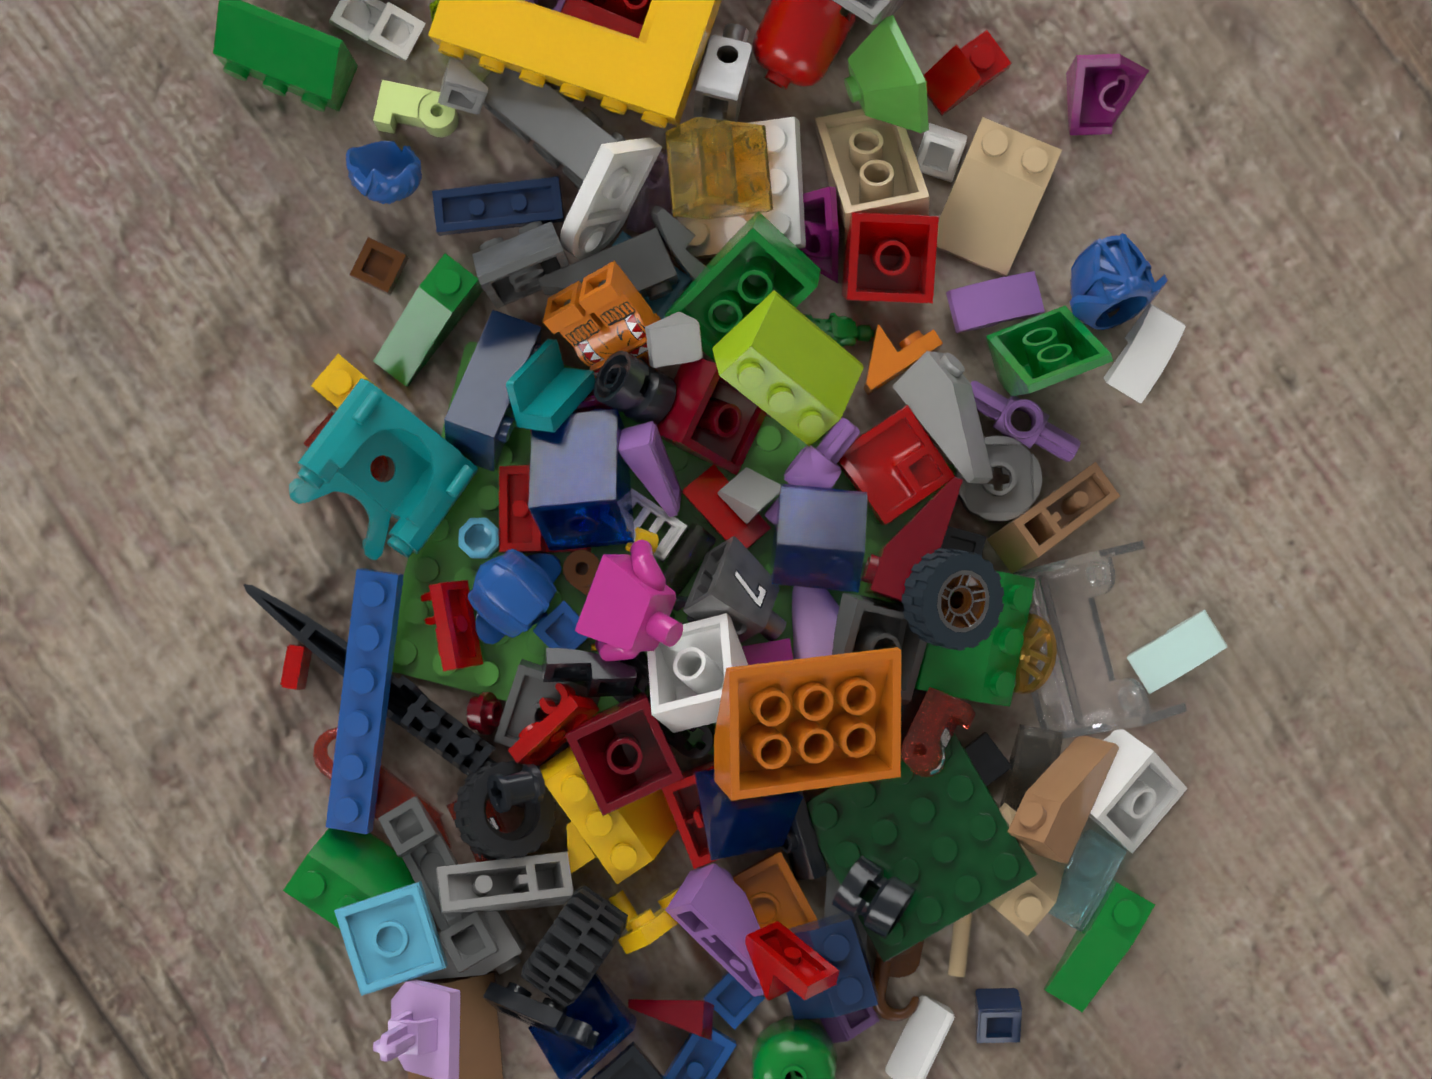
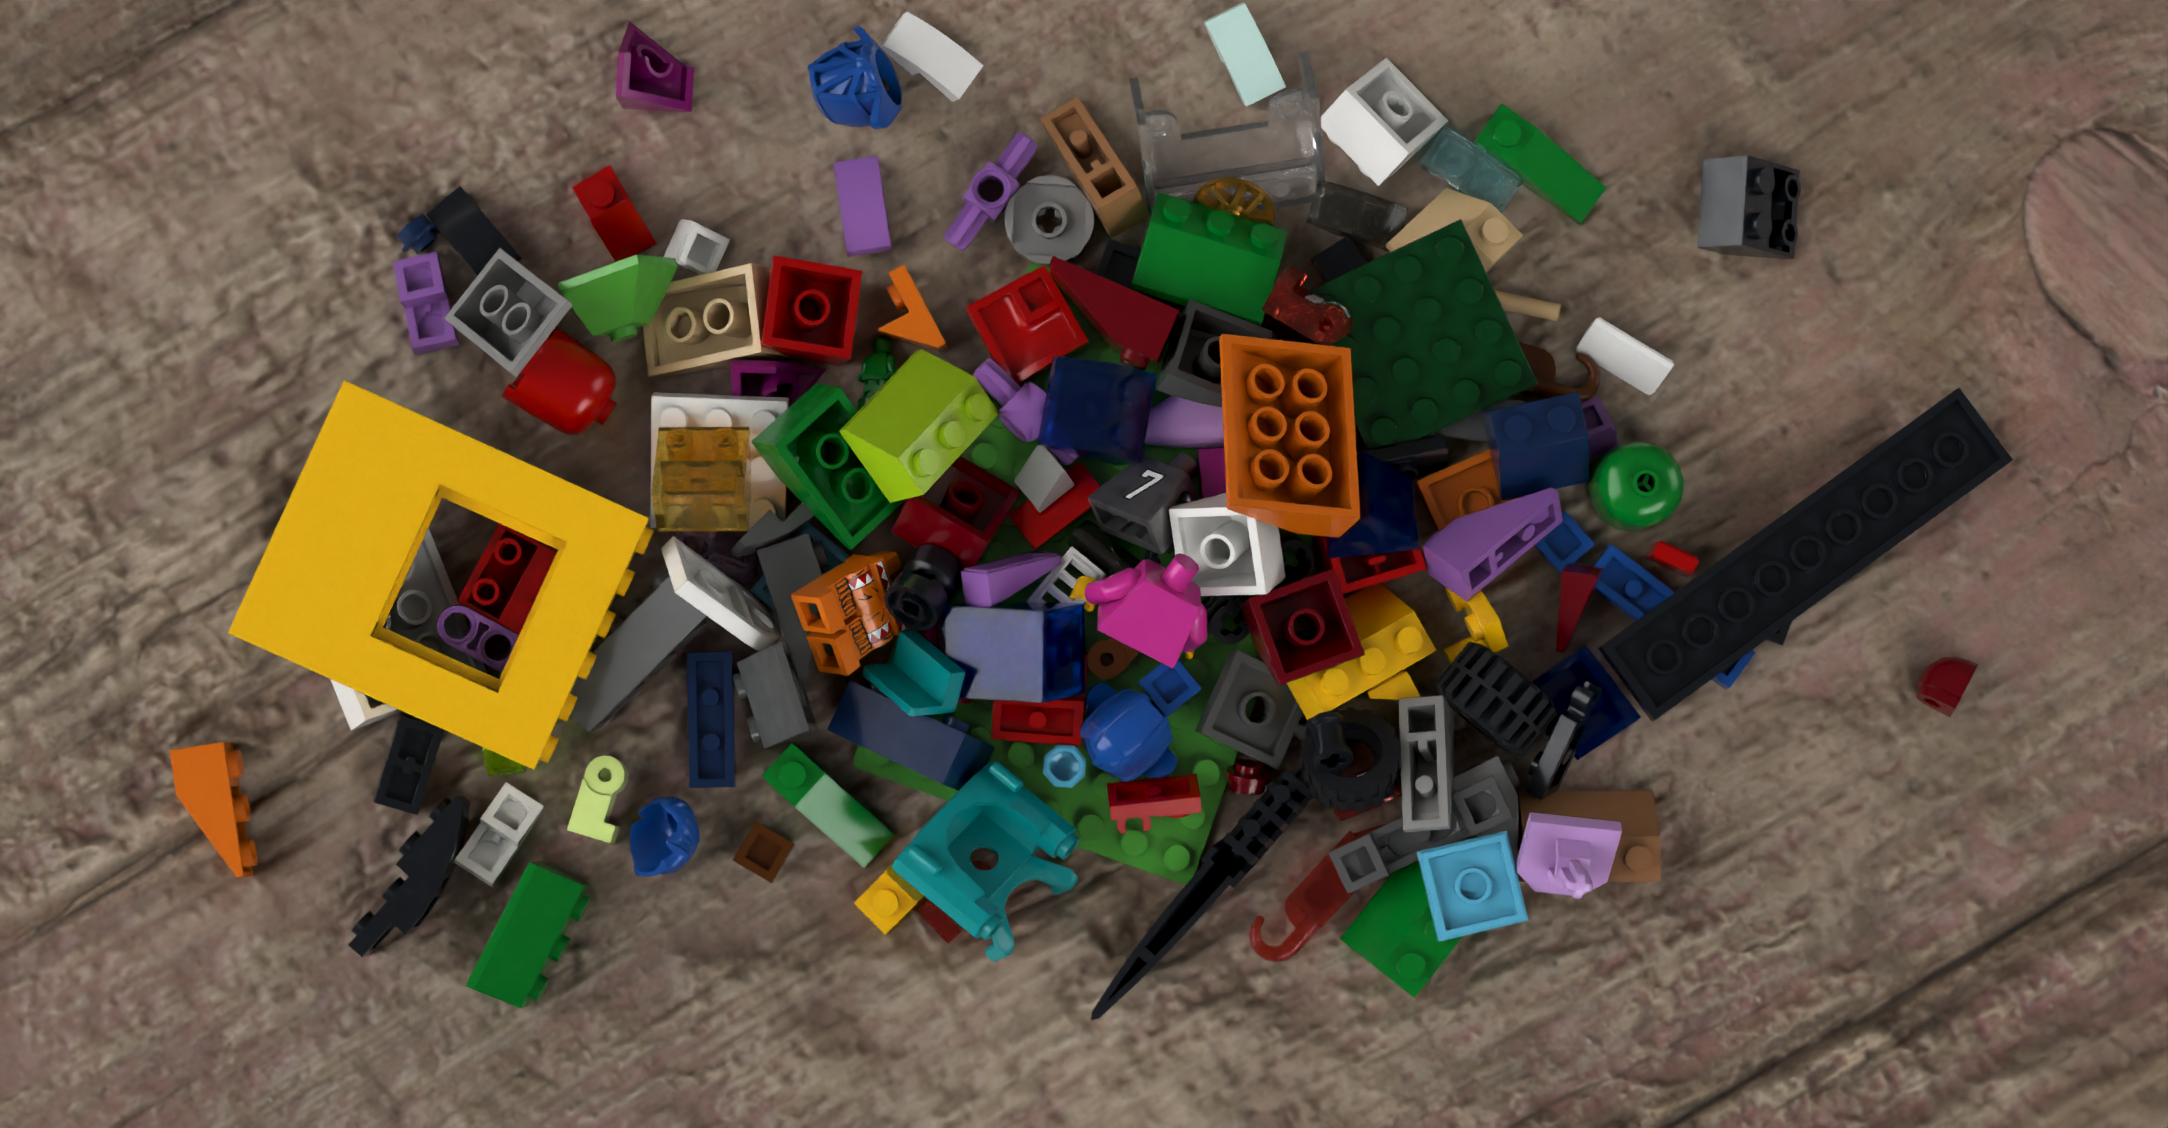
camera: 90 degrees left, 0 degrees up
red tile [280,644,312,690] -> none
blue plate [326,568,404,834] -> none
light grey slope [438,56,489,115] -> none
red plate [508,683,600,766] -> none
black slope [542,648,637,697] -> none
light grey slope [645,312,703,368] -> none
flat silver torso [693,23,753,129] -> none
red slope [745,921,839,1001] -> none
black wheel [832,856,916,939] -> none
light grey slope [892,351,993,483] -> none
black wheel [902,548,1004,651] -> none
tan slope [937,117,1062,277] -> none
dark blue slope [975,988,1022,1043] -> none
green slope [986,306,1113,396] -> none
medium nougat slope [1008,734,1119,864] -> none

